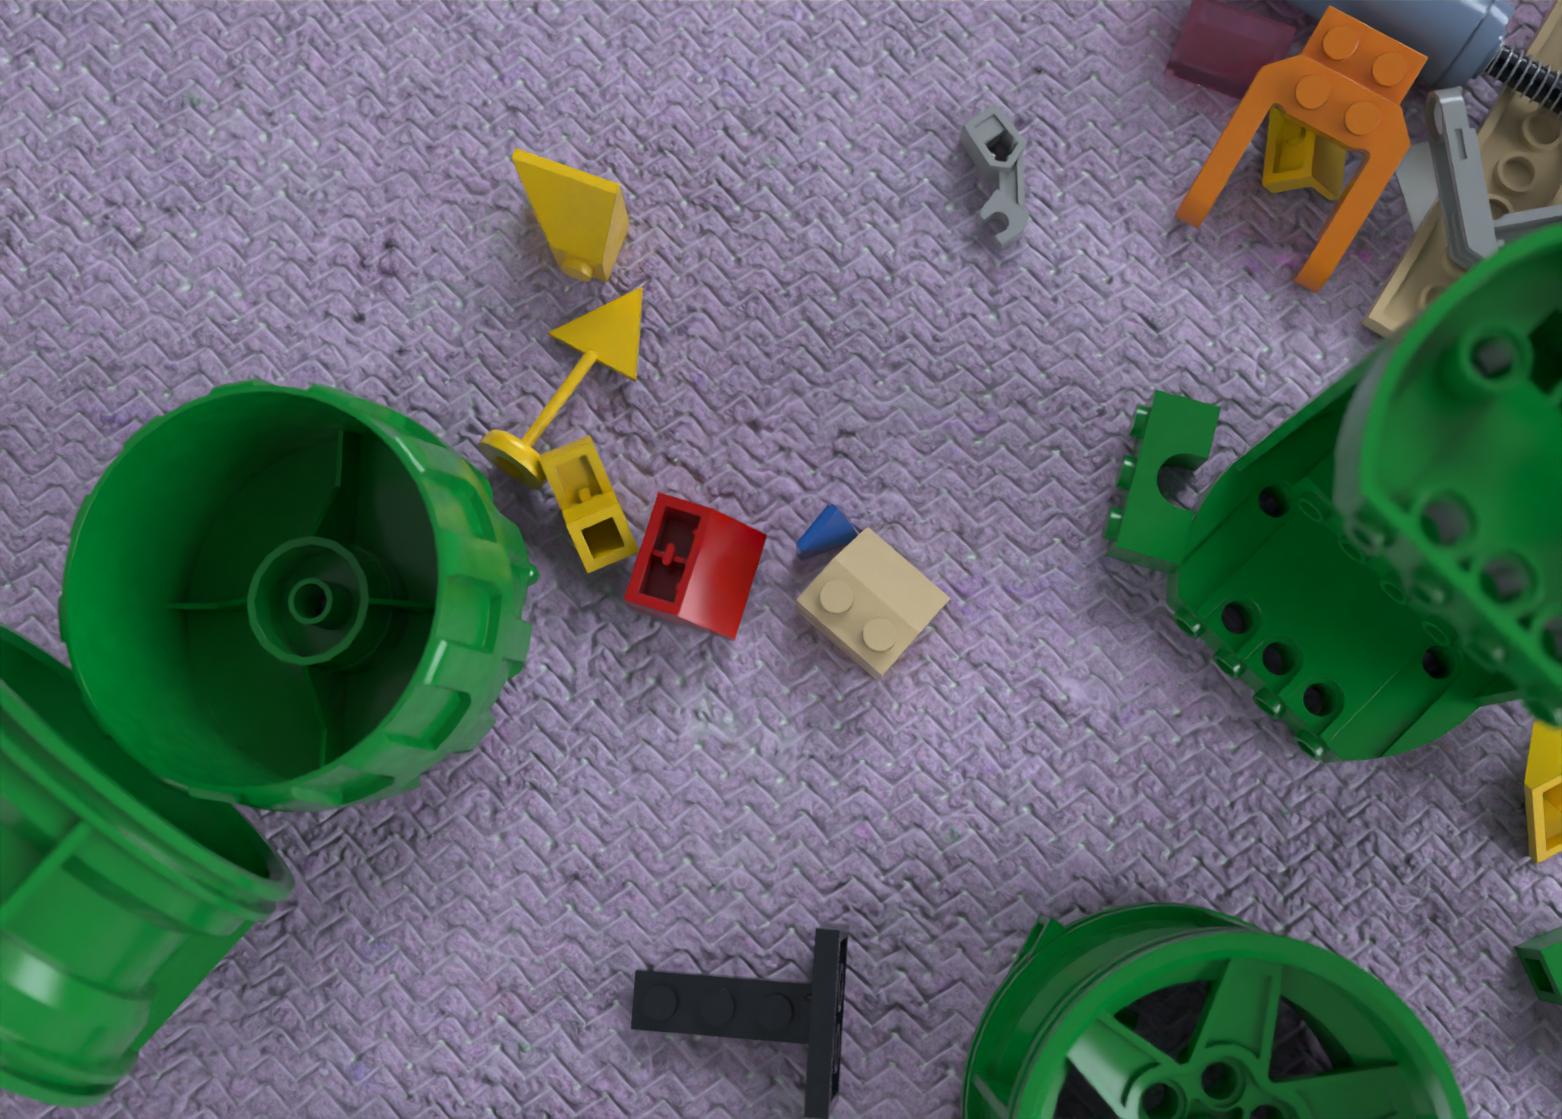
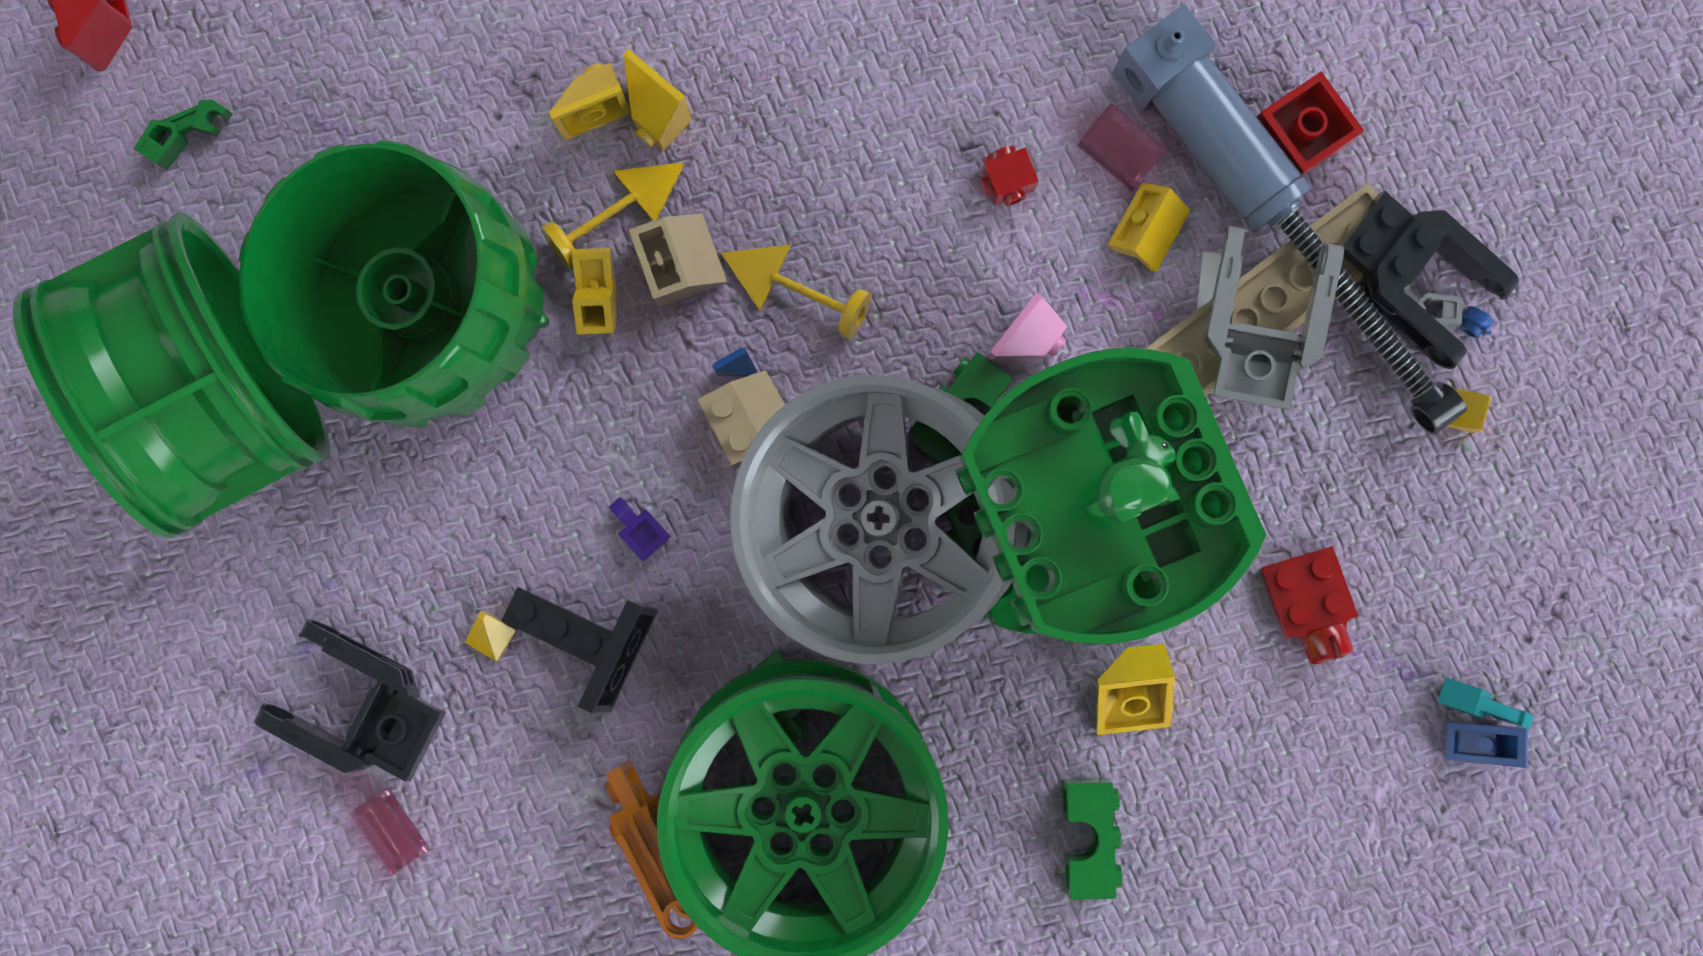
camera: 20 degrees right, 5 degrees up
red slope [624,492,767,641] -> none
light grey piece [959,104,1030,252] -> none
orange plate [1174,5,1429,293] -> none
none -> yellow slope [465,611,517,662]
none -> yellow slope [549,63,631,141]
none -> dark purple plate [609,497,672,562]
none -> tan slope [629,214,727,307]
none -> yellow piece [721,244,872,340]
none -> light grey wheel [730,375,1029,664]
none -> red brick [978,145,1039,206]
none -> bright pink slope [986,292,1067,367]

